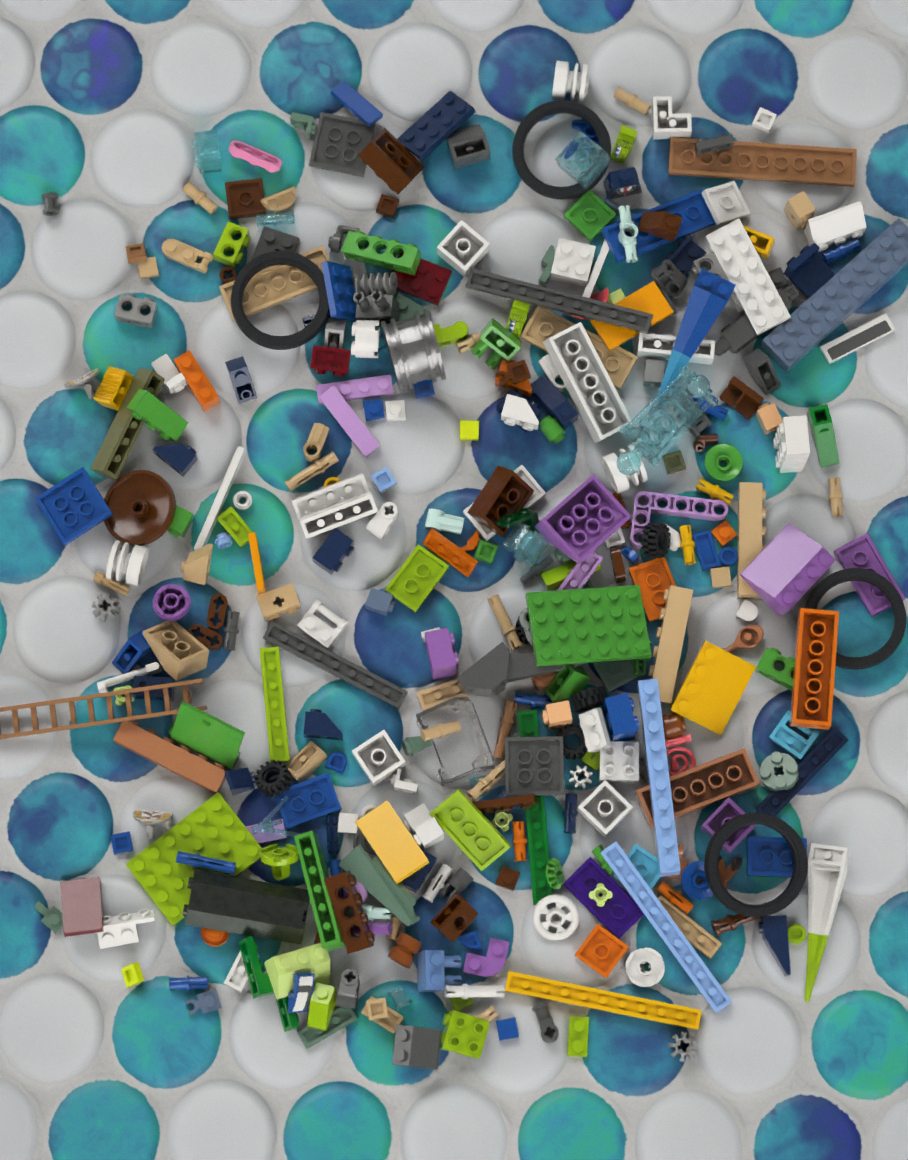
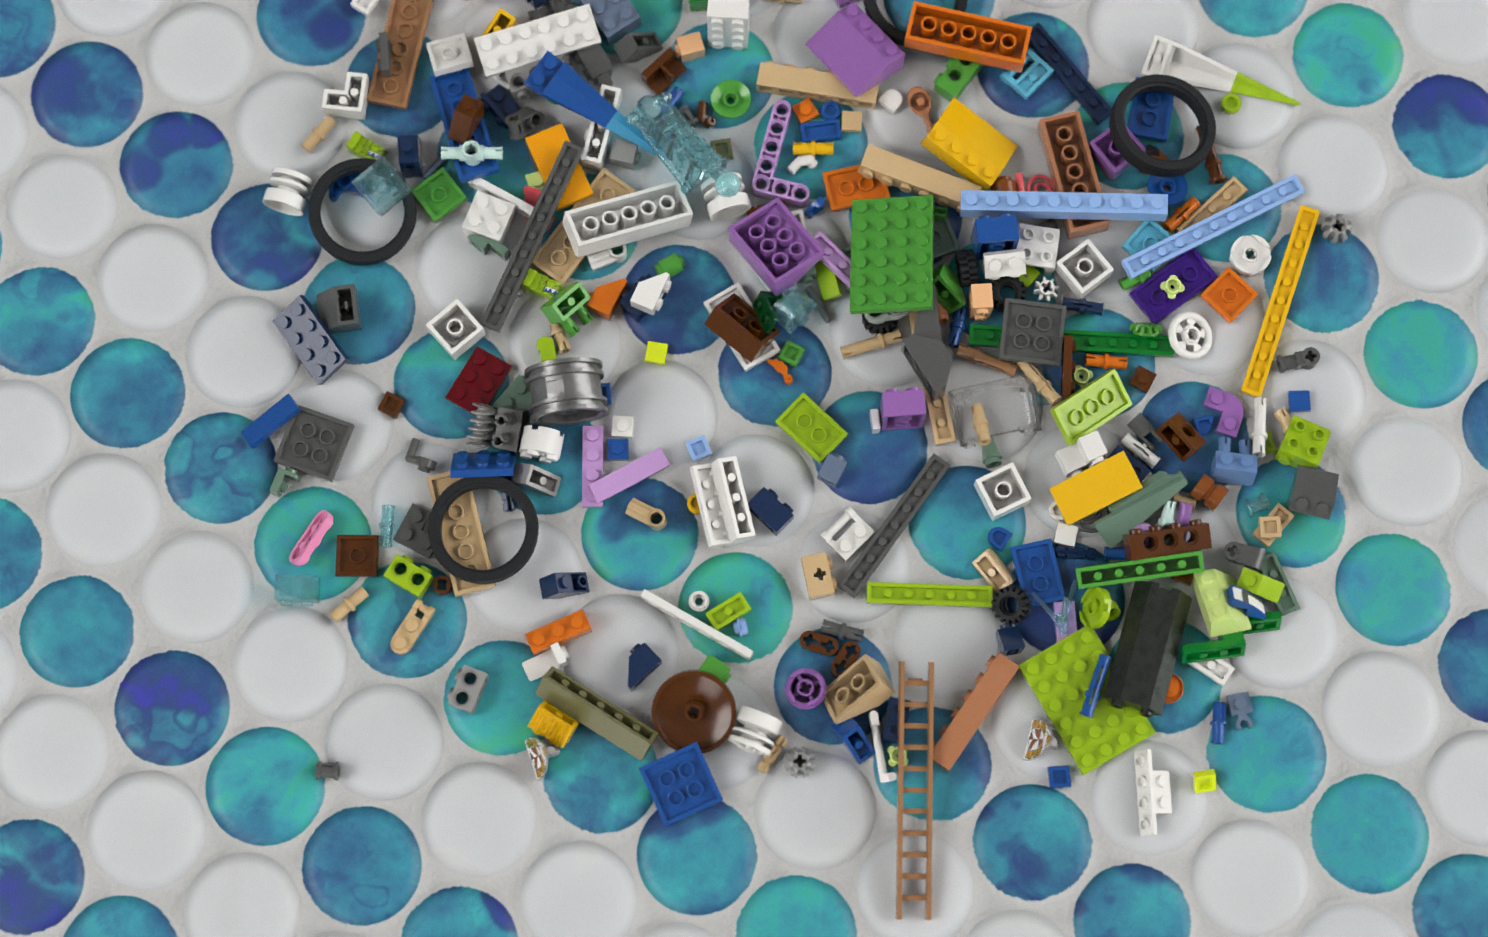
camera: 80 degrees left, 0 degrees up
sand green plate [34,901,63,934] -> none
tile [61,877,104,937] -> none
medium nougat tile [125,243,147,264] -> none
bright green brick [127,389,189,442] -> none
tan tile [137,257,159,280] -> none
bright green door [168,701,245,770] -> none
tan slope [181,543,213,585] -> none
light orange tile [248,532,266,595] -> none
tan tile [260,186,296,213] -> none
tan pin [284,451,339,492] -> none
dark blue slope [303,709,343,741] -> none
dark red bracket [310,345,351,377] -> none
bright green brick [341,231,422,275] -> none
reddish brown slope [358,128,424,194] -> none
white piece [366,502,398,540] -> none
white bracket [391,769,418,795] -> none
orange tile [422,528,478,577] -> none
light aqua piece [424,509,464,535] -> none
reddish brown plate [495,360,531,387] -> none
dark blue slope [530,375,579,429] -> none
lime plate [567,1016,589,1057] -> none
reddish brown beam [610,546,626,583] -> none
black tyre [641,523,671,558] -> none
yellow pin [695,477,734,506] -> none
dark blue slope [758,915,791,976] -> none
sand green plate [759,752,799,791] -> none

